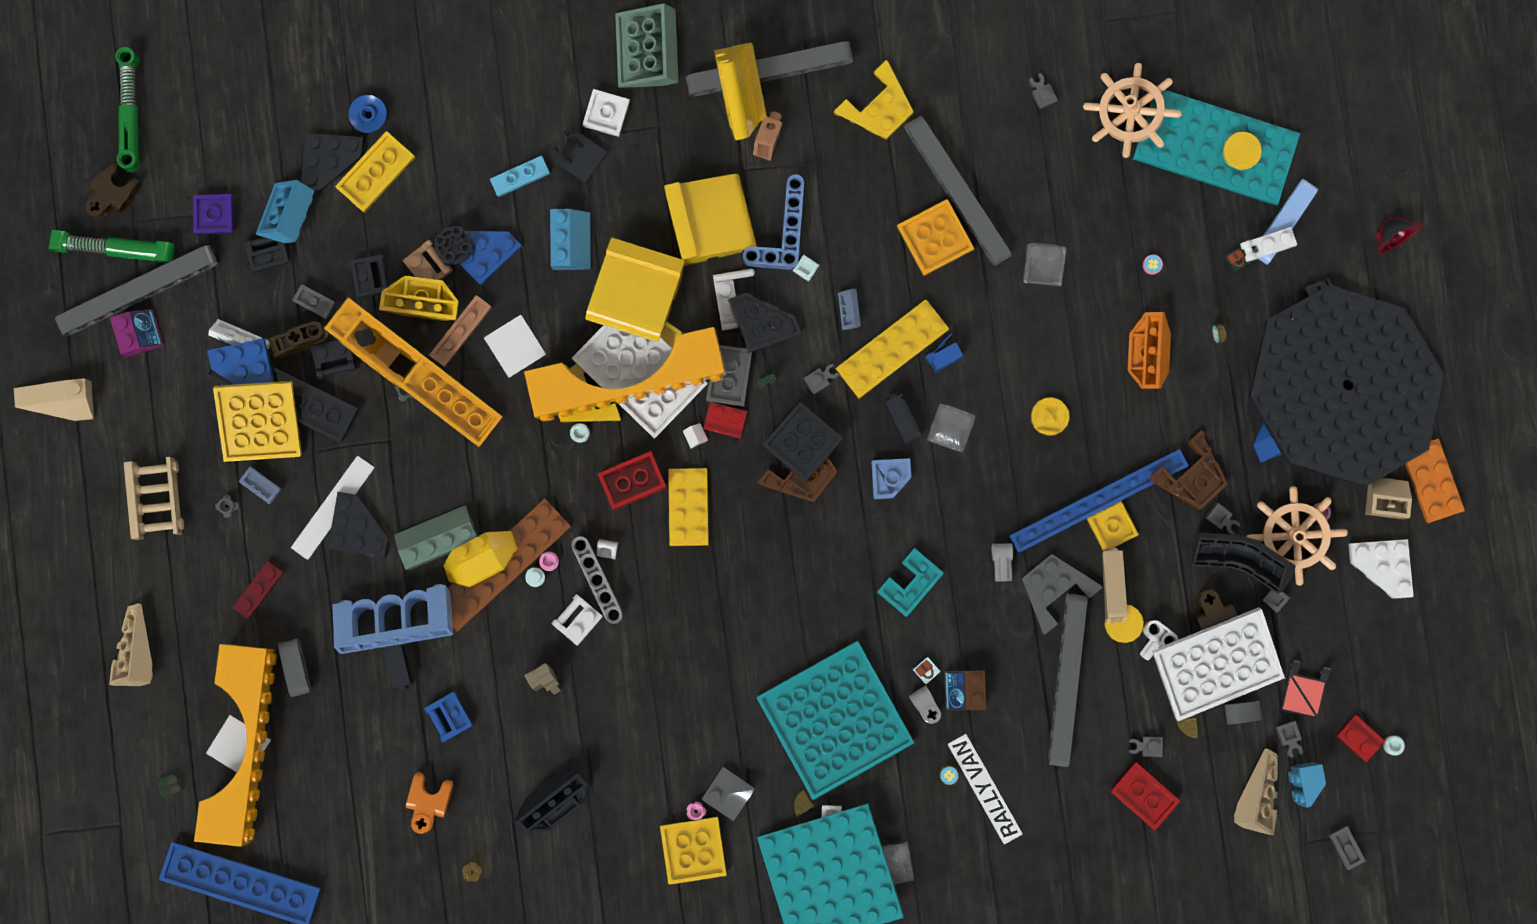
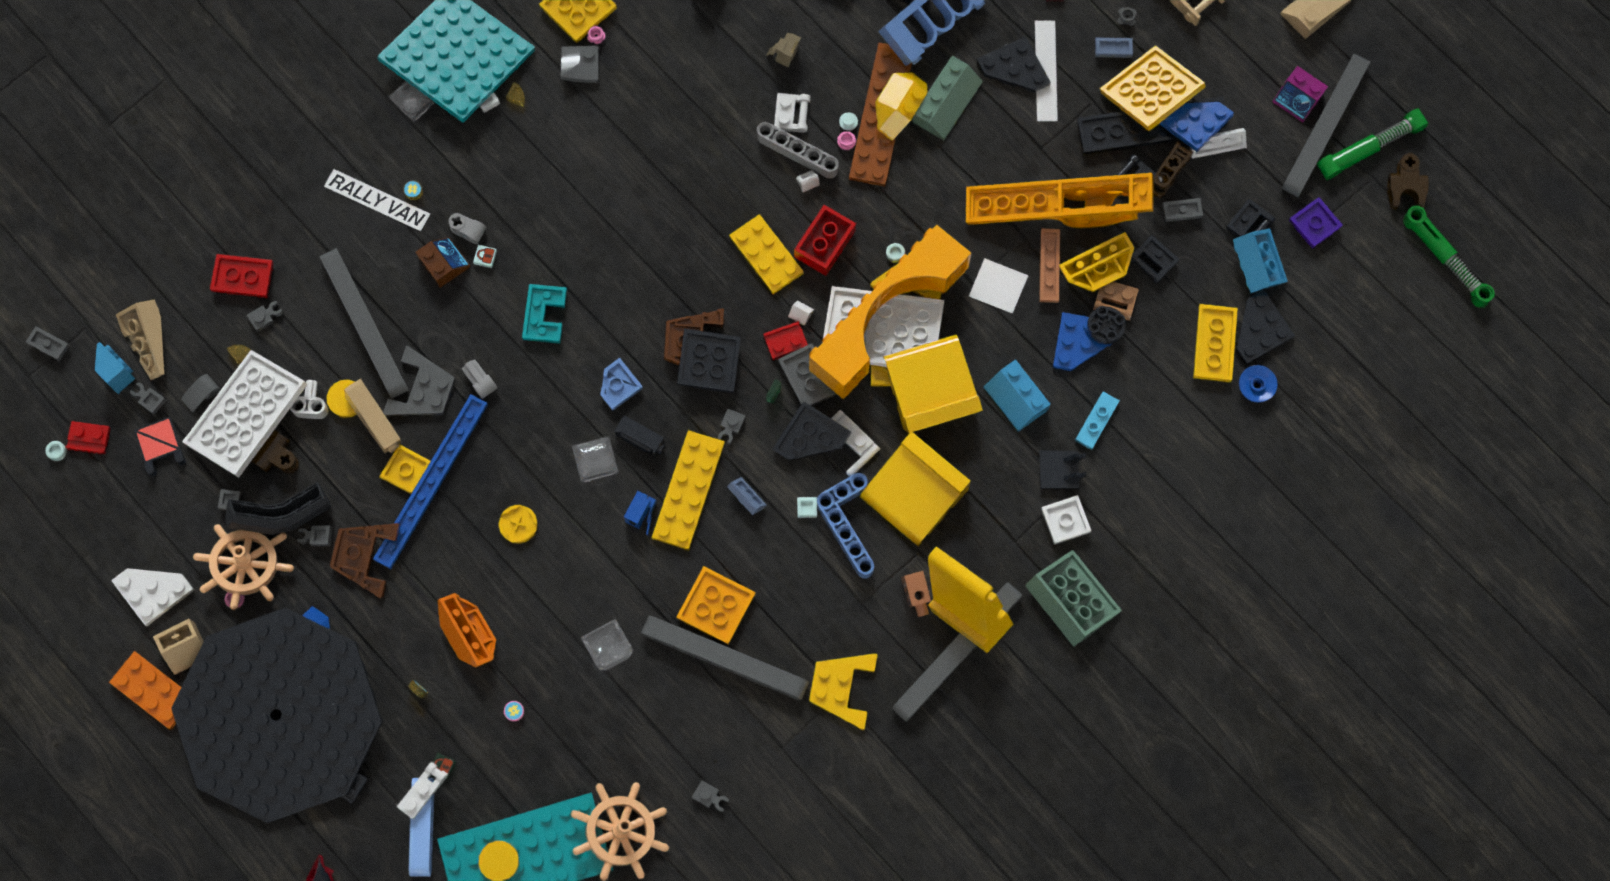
camera: 150 degrees right, 10 degrees down
teal plate [756,641,914,800] -> none

